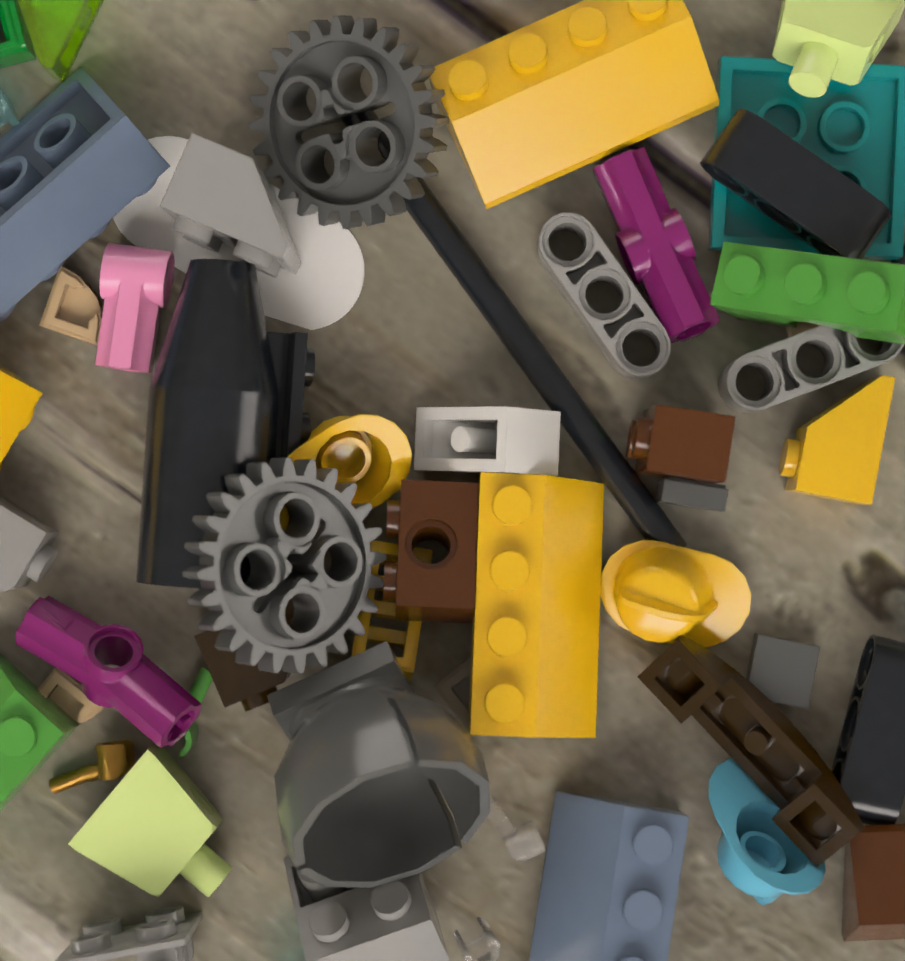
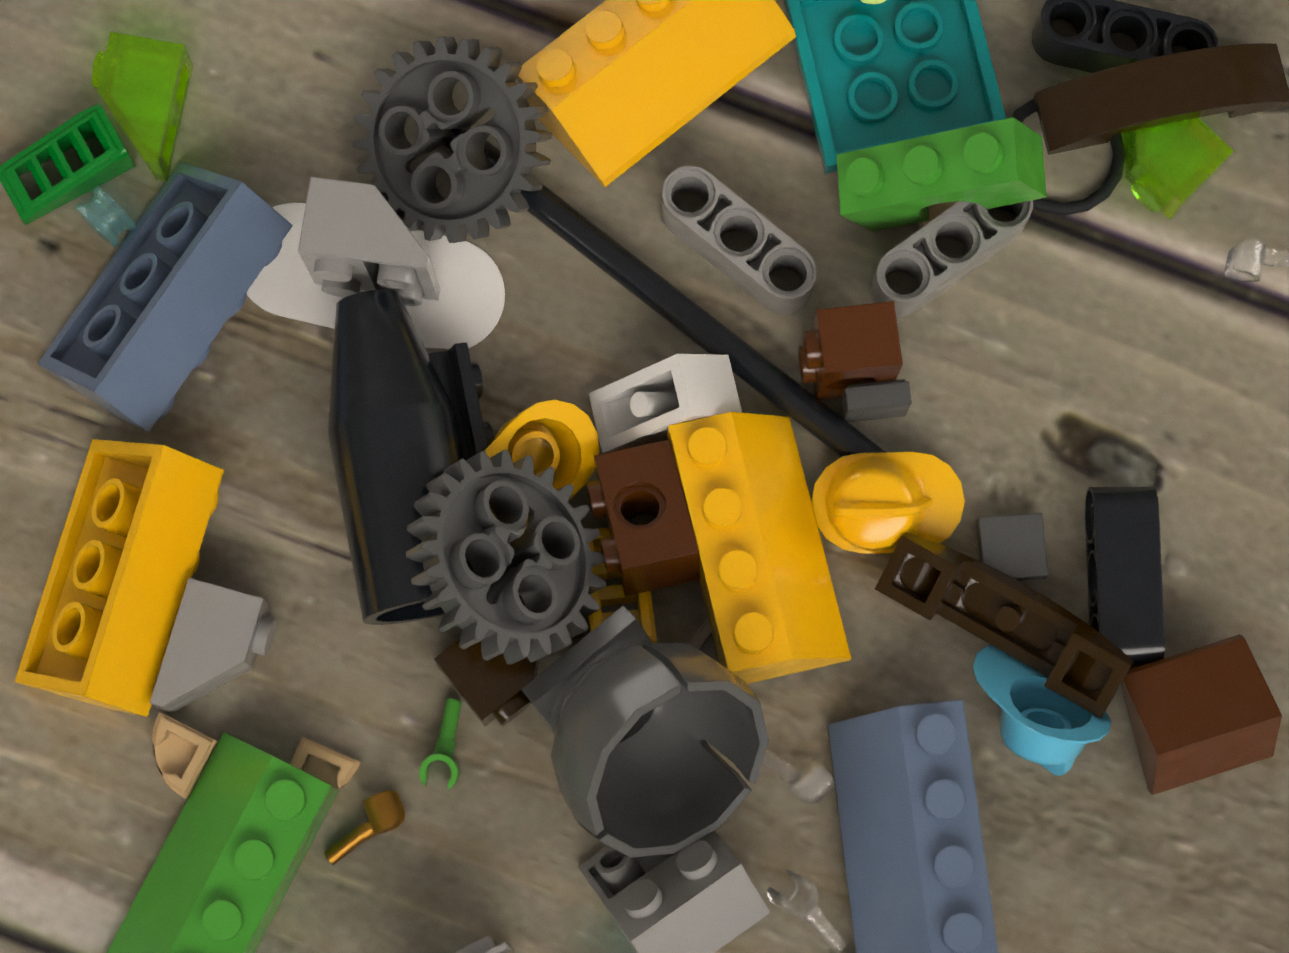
camera: 15 degrees left, 10 degrees down
magenta piece [15,595,202,748] -> none
tan tile [39,267,103,346] -> none
yellowish green torso [68,744,233,897] -> none
bright pink piece [95,242,175,374] -> none
magenta piece [593,147,719,343] -> none
black beam [700,108,892,259] -> none
yellow slope [779,375,896,505] -> none

